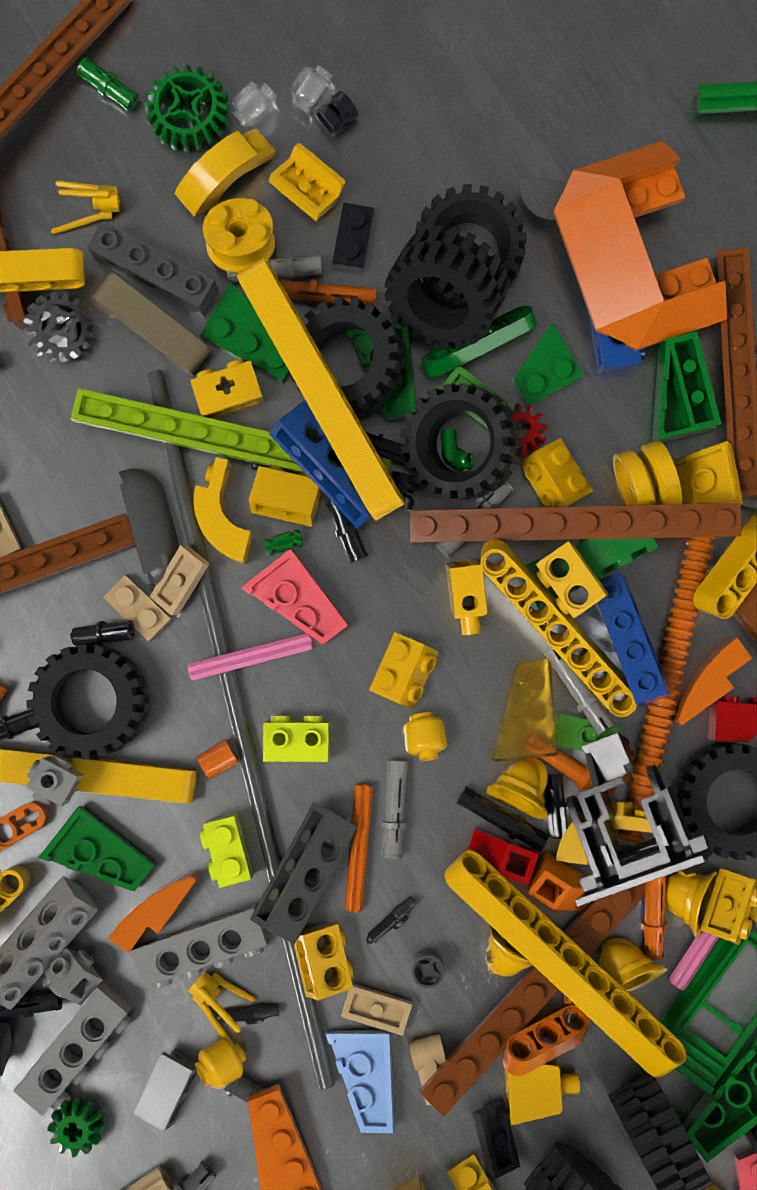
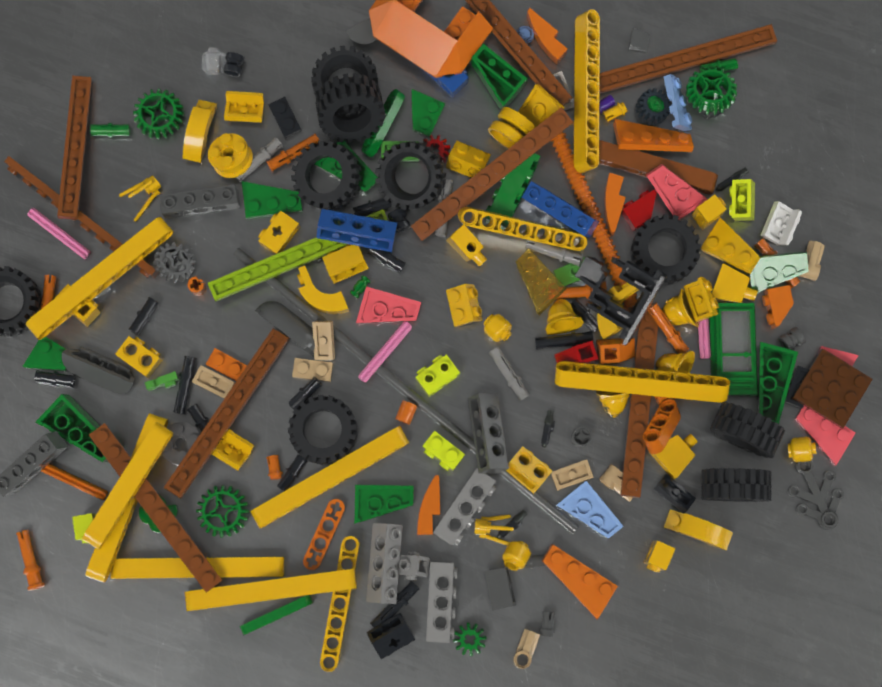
camera: 35 degrees left, 5 degrees down
light grey brick [26,754,84,806] -> none
dark tan beam [90,272,212,376] -> none
clear head [231,81,278,131] -> none
yellow beam [236,257,405,521] -> none
orange axle [344,784,373,912] -> none
green arm [441,429,475,472] -> none
yellow brick [536,541,609,618] -> none
none -> orange piece [187,277,207,296]
none -> orange plate [205,348,247,381]

